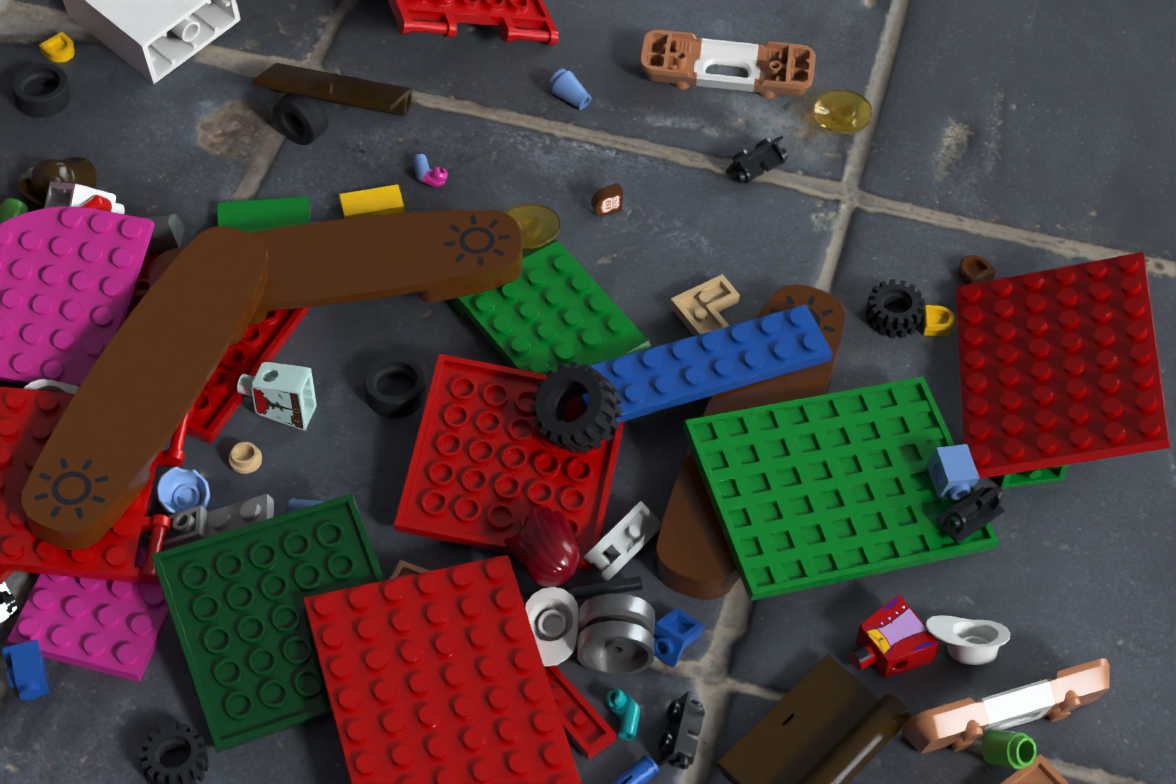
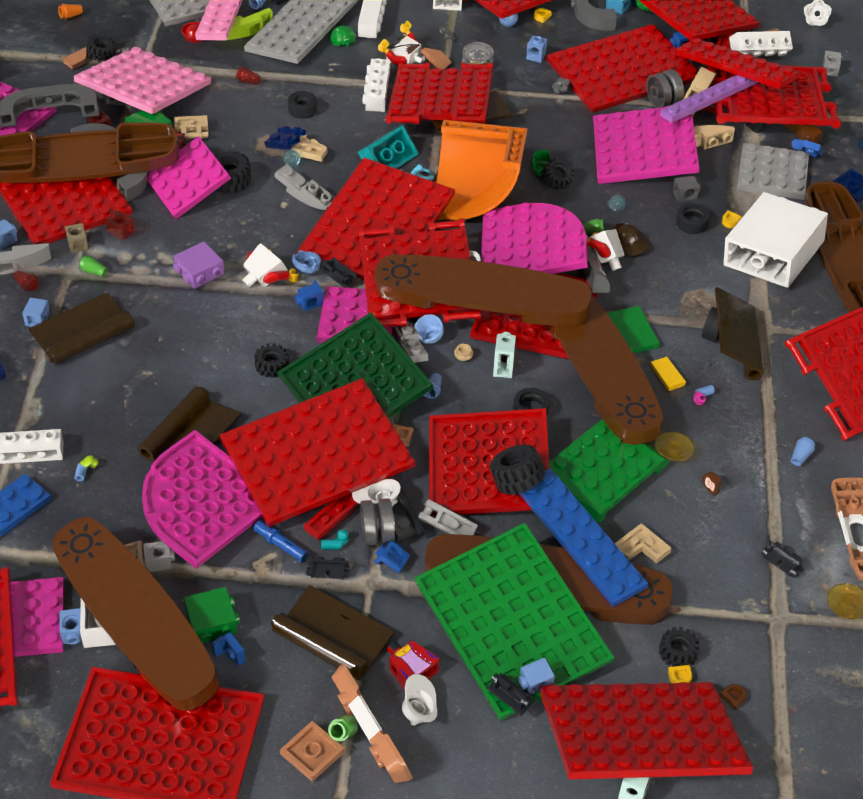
camera: 80 degrees right, 5 degrees down
dark red hair [504,506,580,587] -> none

